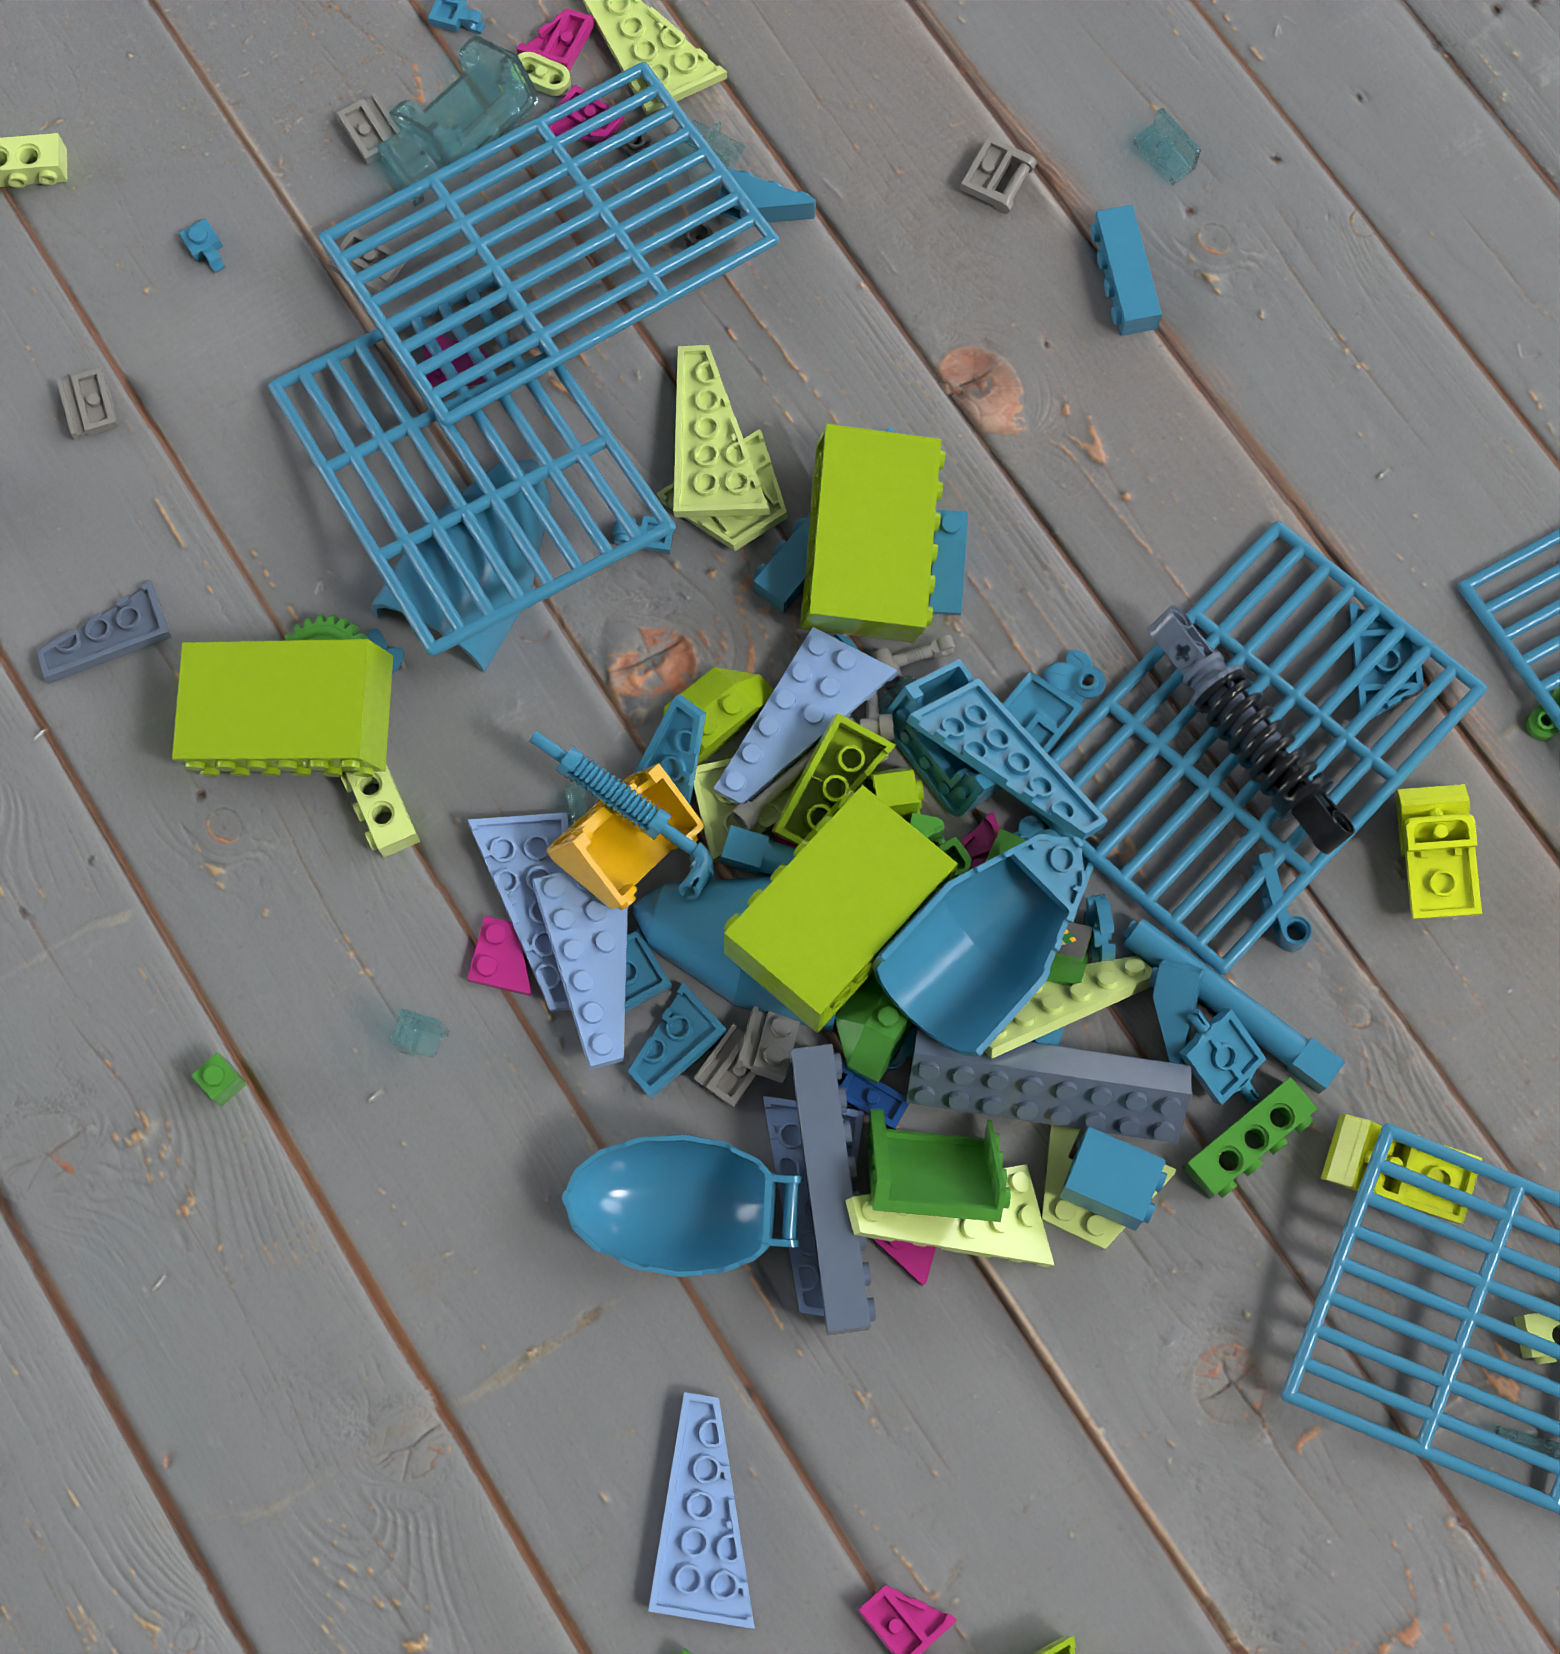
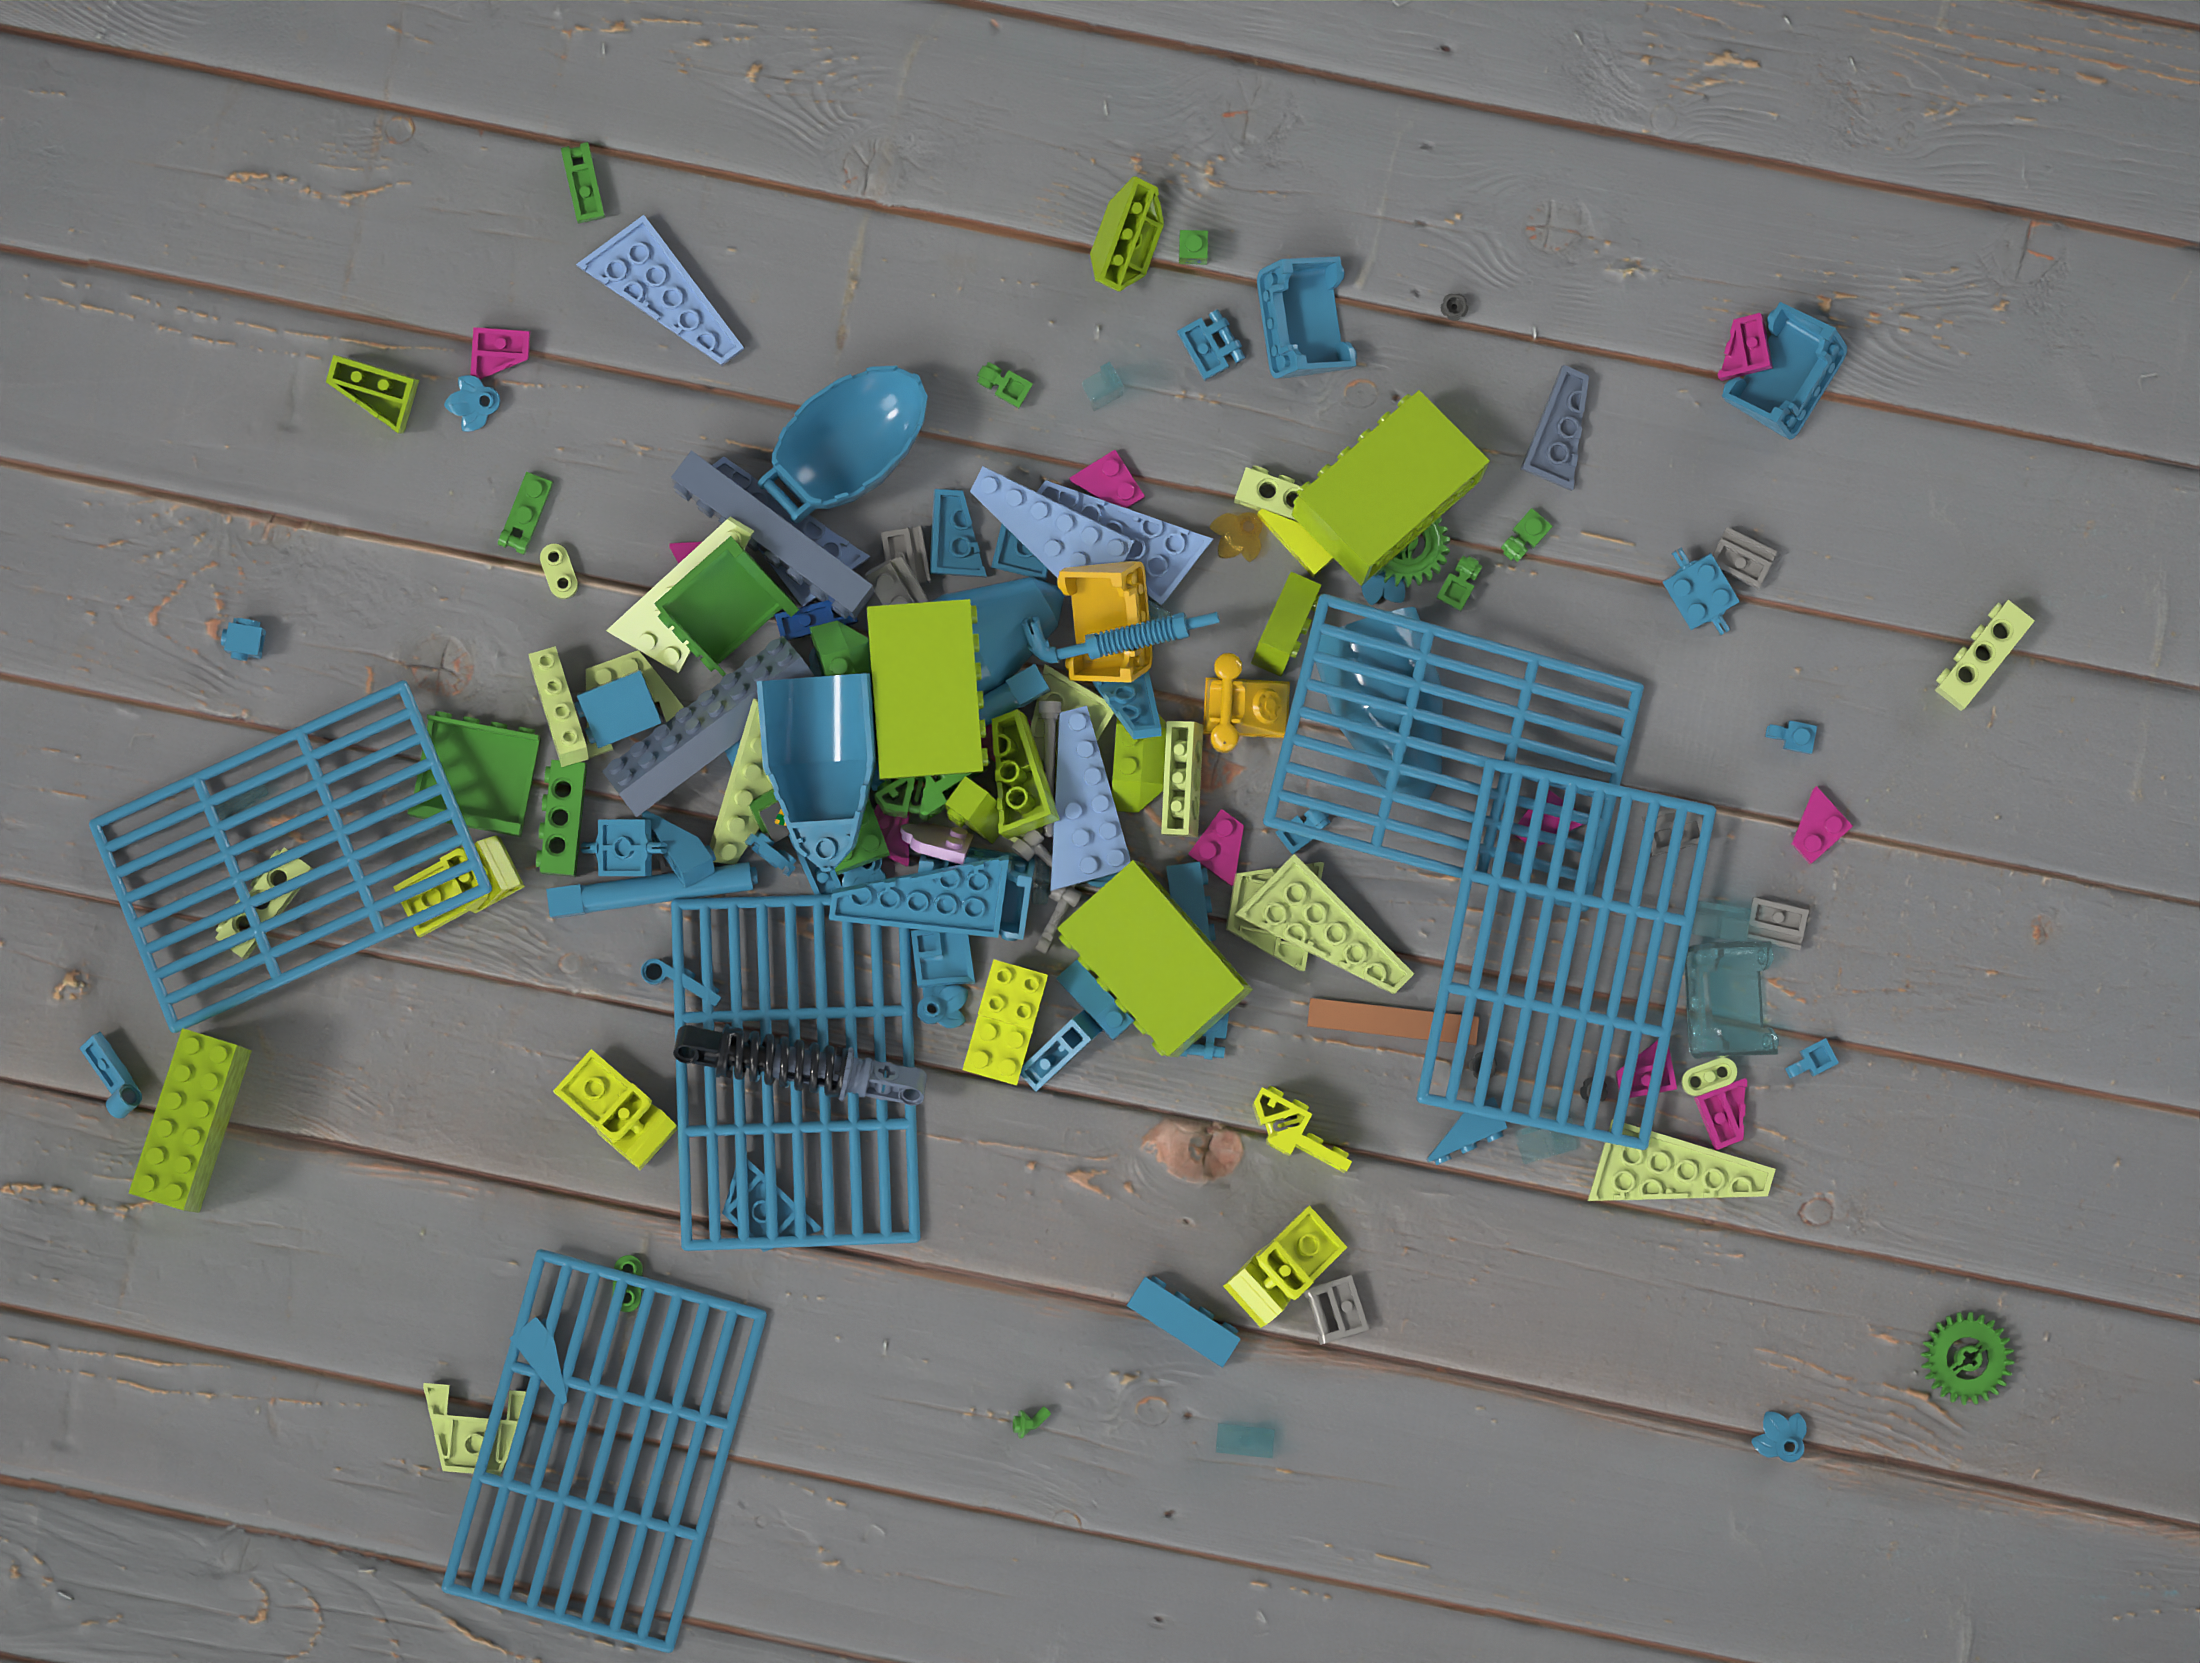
camera: 130 degrees right, 10 degrees up
none -> dark azure brick [221,618,266,661]
none -> bright green panel [407,711,541,837]
none -> dark azure plate [444,375,500,432]
none -> bright green plate [498,472,553,555]
none -> yellowish green brick [528,646,589,767]
none -> yellowish green plate [540,544,578,599]
none -> plate [900,822,974,864]
none -> neon yellow piece [962,959,1048,1086]
none -> bright green plate [977,362,1033,409]
none -> bright green plate [1013,1406,1051,1439]
none -> dark azure slope [1020,1010,1103,1092]
none -> lime wedge [1090,176,1164,292]
none -> yellowish green brick [1161,721,1204,837]
none -> dark azure plate [1177,309,1246,381]
none -> dark pink wing [1188,809,1244,887]
none -> yellow piece [1203,653,1290,753]
none -> clear yellow plate [1210,512,1262,562]
none -> neon yellow piece [1223,1205,1348,1328]
none -> lime wedge [1250,572,1321,677]
none -> neon yellow piece [1252,1085,1352,1173]
none -> dark azure windscreen [1257,256,1357,379]
none -> neon yellow slope [1257,509,1334,578]
none -> nougat tile [1307,998,1479,1046]
none -> bright green plate [1436,556,1483,612]
none -> dark grey plate [1440,294,1468,321]
none -> bright green plate [1501,508,1553,562]
none -> dark azure plate [1662,547,1740,635]
none -> dark pink wing [1791,786,1853,864]

